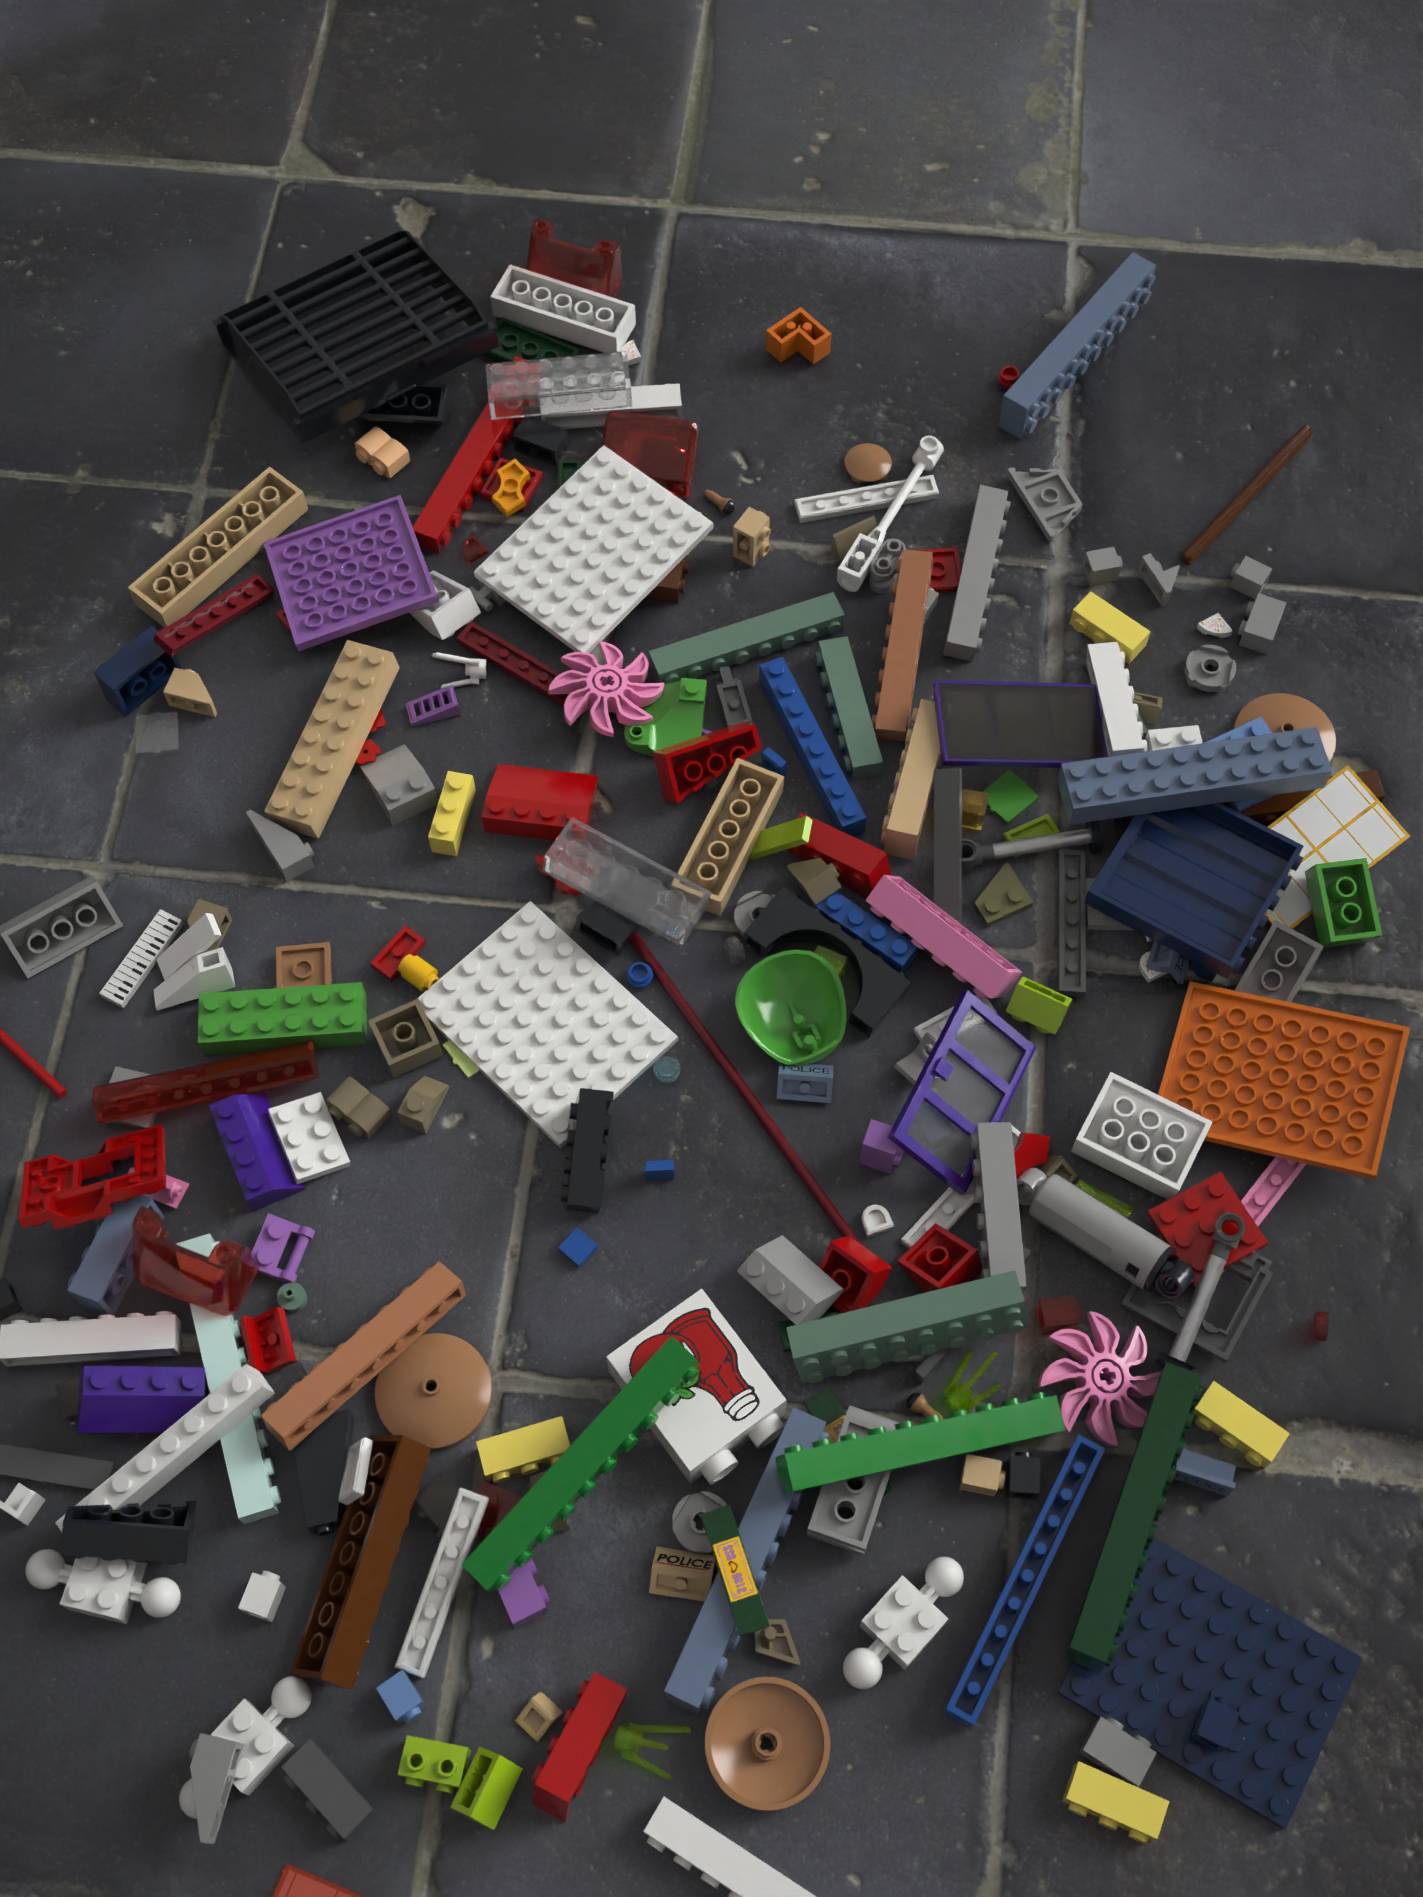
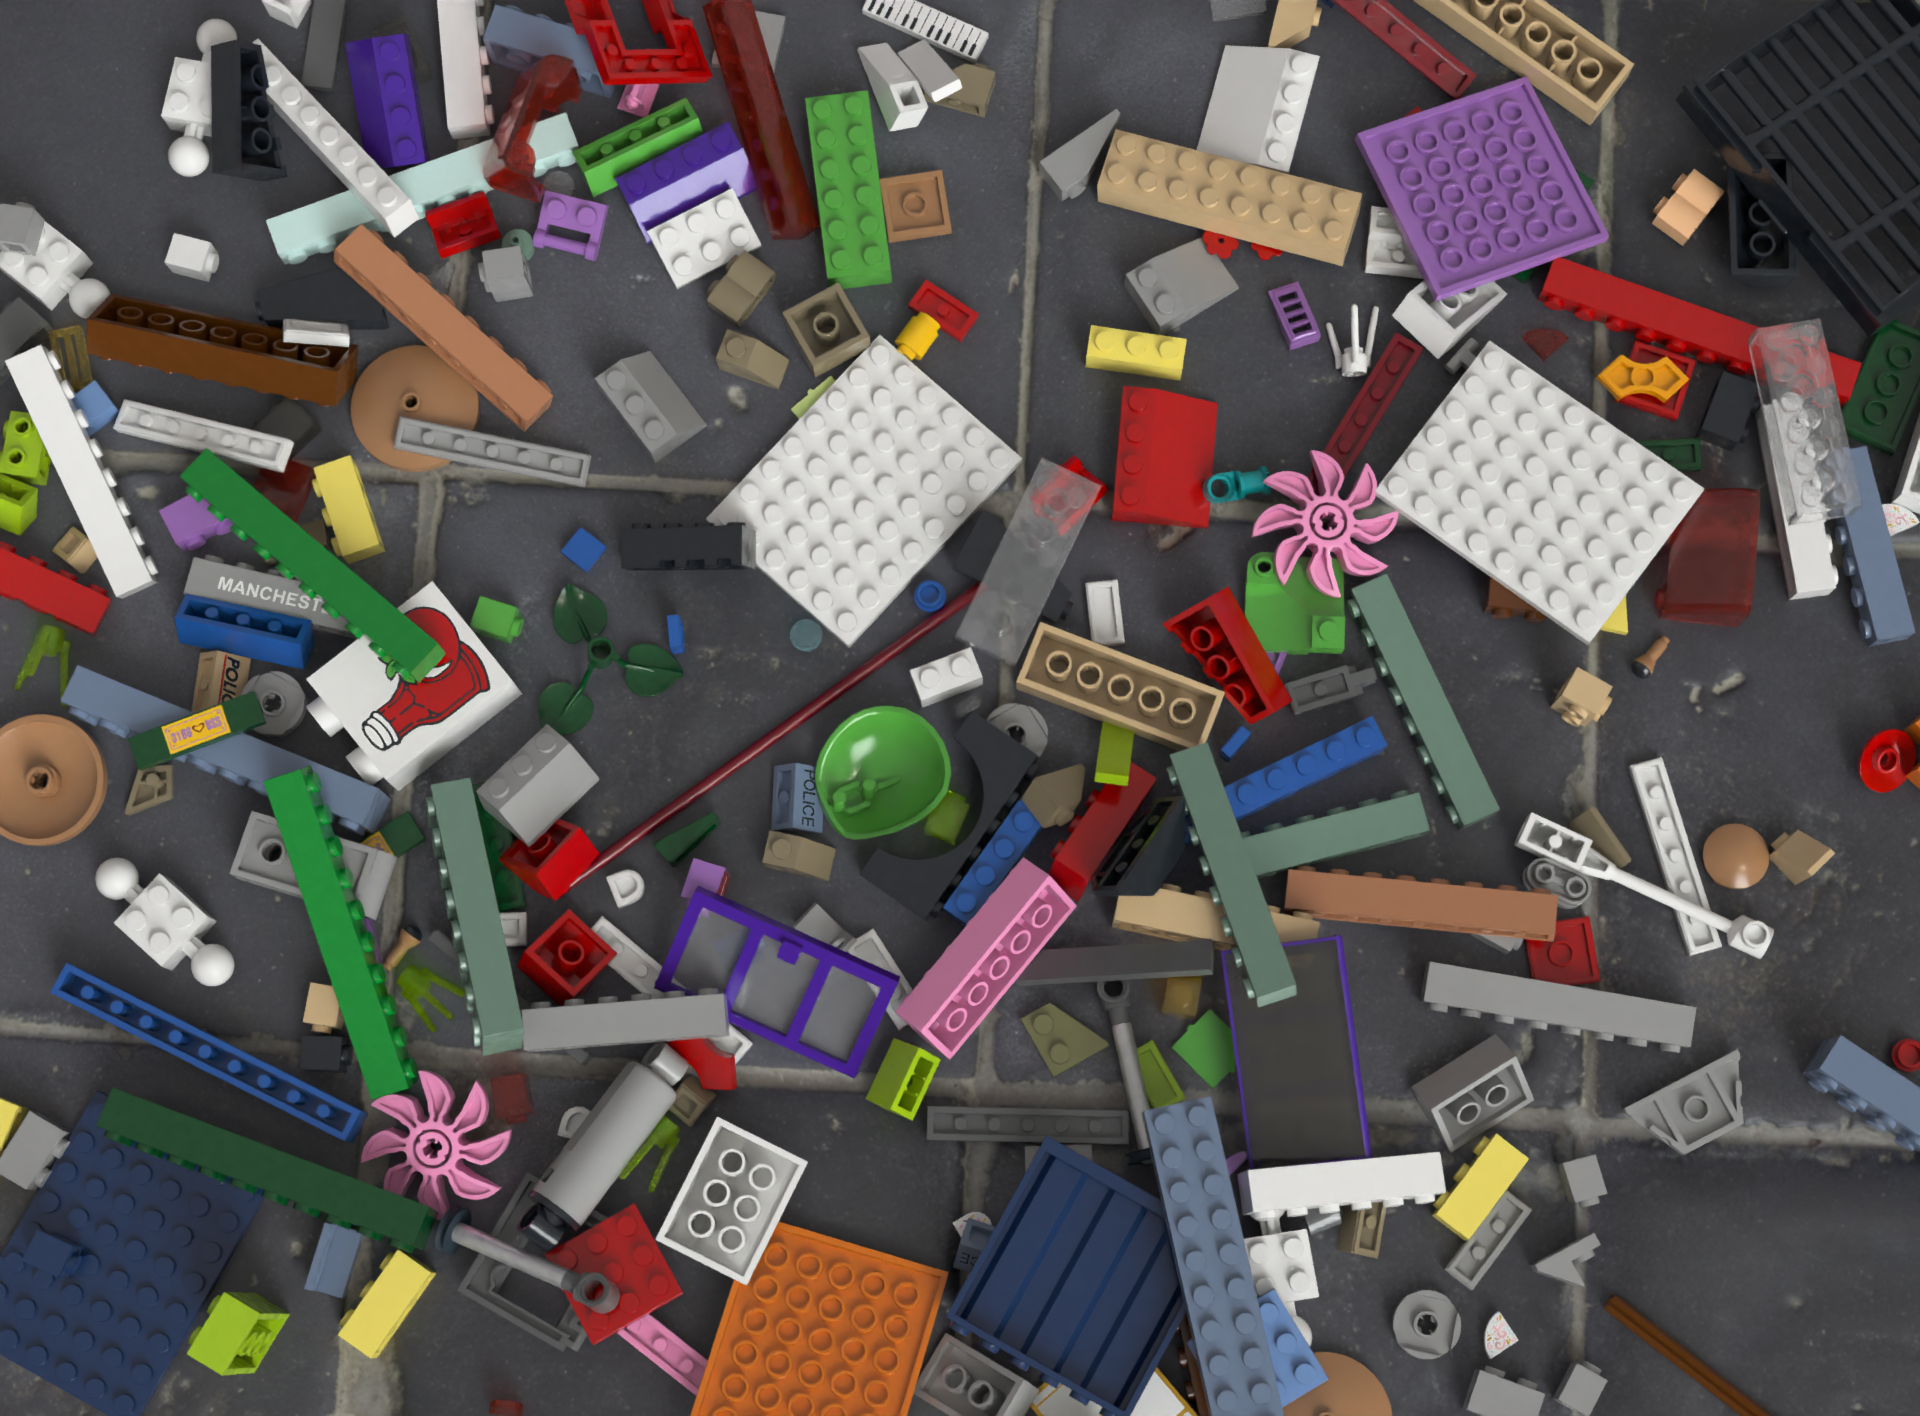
camera: 90 degrees right, 15 degrees up
none -> white brick [5,345,159,599]
none -> clear yellow tile [48,325,92,392]
none -> blue brick [174,594,315,669]
none -> light grey brick [183,555,357,639]
none -> lime brick [187,1292,290,1376]
none -> light grey tile [393,416,592,488]
none -> bright green brick [470,596,524,644]
none -> light grey brick [478,245,534,302]
none -> dark green plant [538,584,684,736]
none -> white tile [557,1106,591,1139]
none -> bright green brick [572,98,704,197]
none -> light grey slope [594,351,707,463]
none -> dark green slope [653,812,720,867]
none -> dark tan slope [762,830,836,881]
none -> white brick [909,647,983,708]
none -> white tile [1085,579,1125,647]
none -> black wedge [1091,796,1185,896]
none -> sand green brick [1166,742,1297,1007]
none -> white slope [1197,45,1320,174]
none -> teal connector [1202,466,1271,504]
none -> white slope [1365,206,1423,279]
none -> light grey slope [1412,1034,1534,1153]
none -> light grey tile [1443,1190,1532,1291]
none -> tan slope [1769,830,1835,885]
none -> sand blue brick [1818,446,1916,647]
none -> red dish [1858,728,1916,793]

